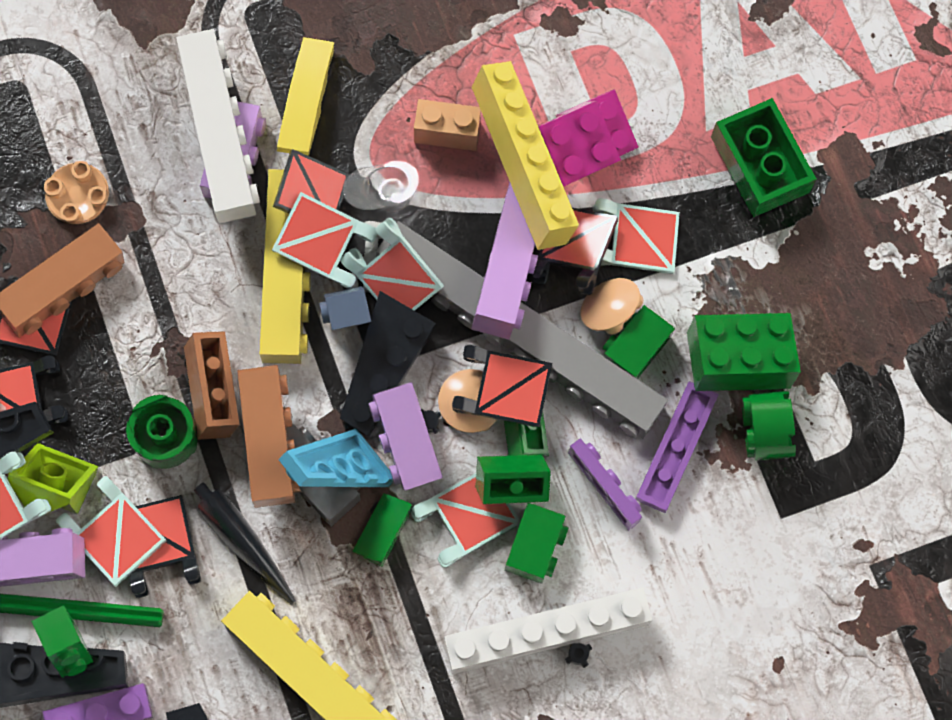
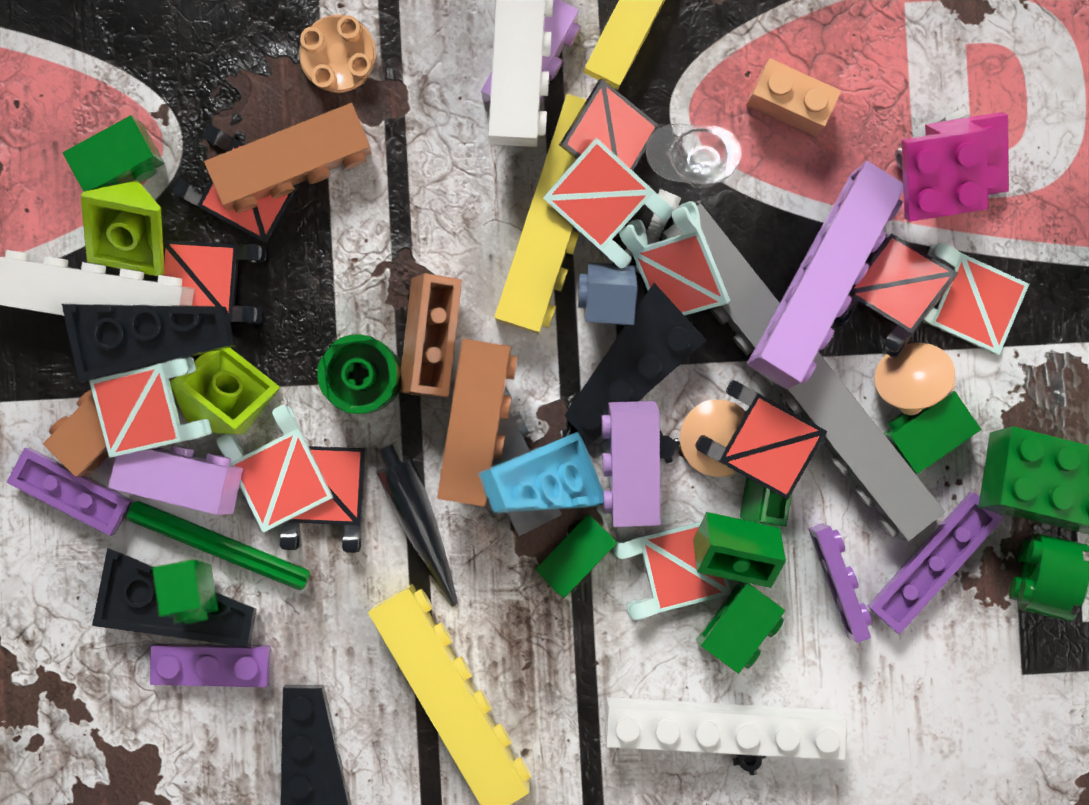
camera: 20 degrees right, 15 degrees up
light yellow brick [472,61,579,250] -> none

